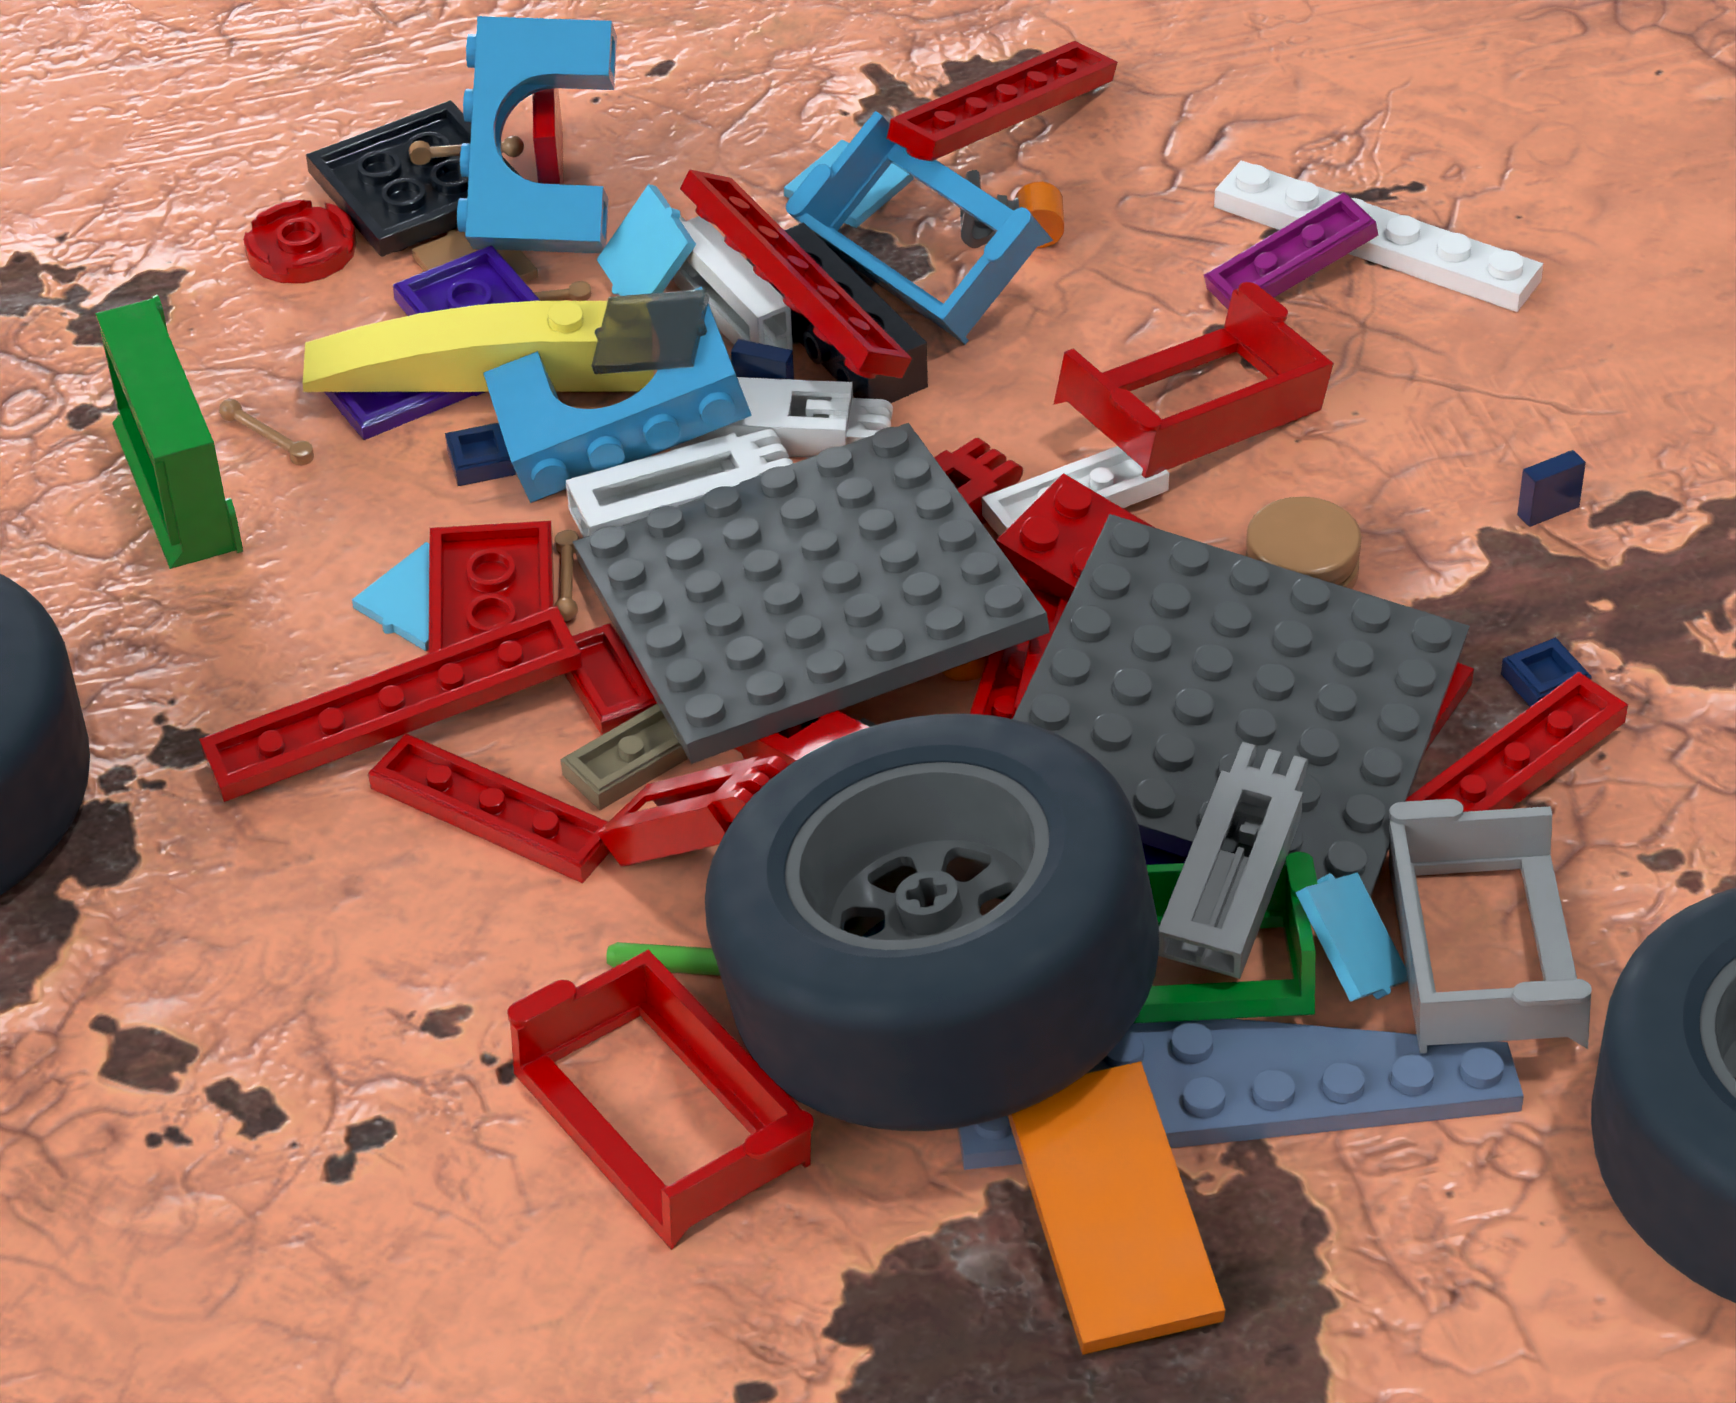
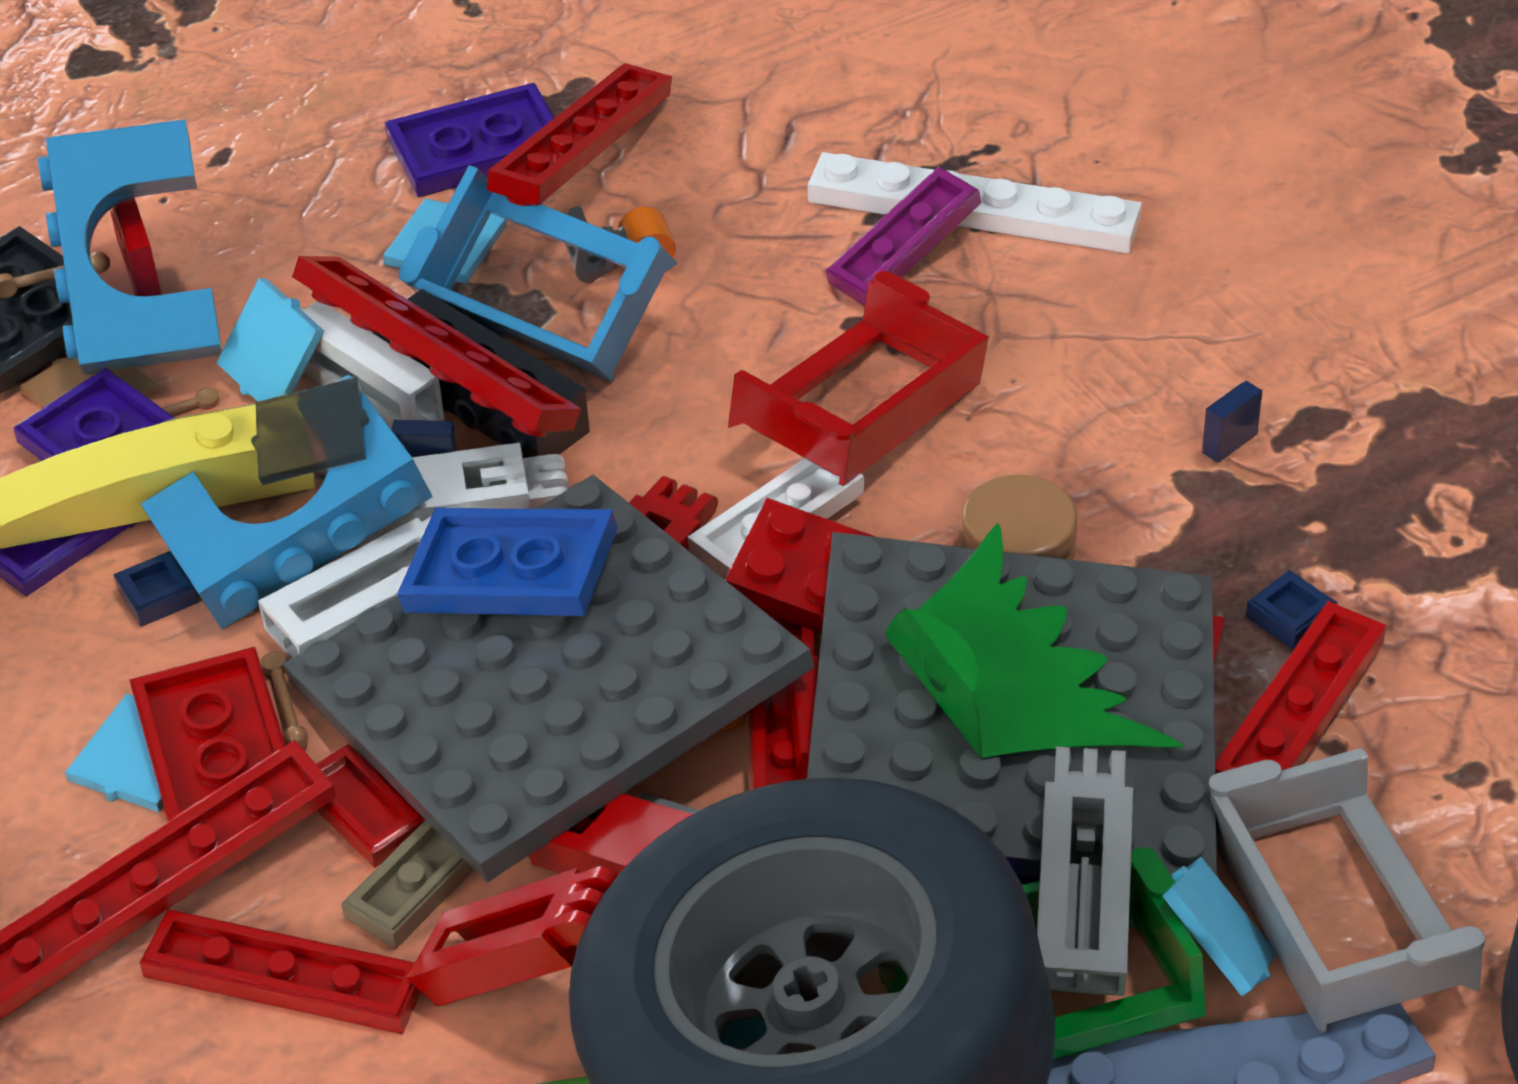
camera: 15 degrees left, 0 degrees up
none -> dark purple tile [384,83,555,197]
none -> blue plate [397,508,618,616]
none -> green piece [884,523,1184,759]

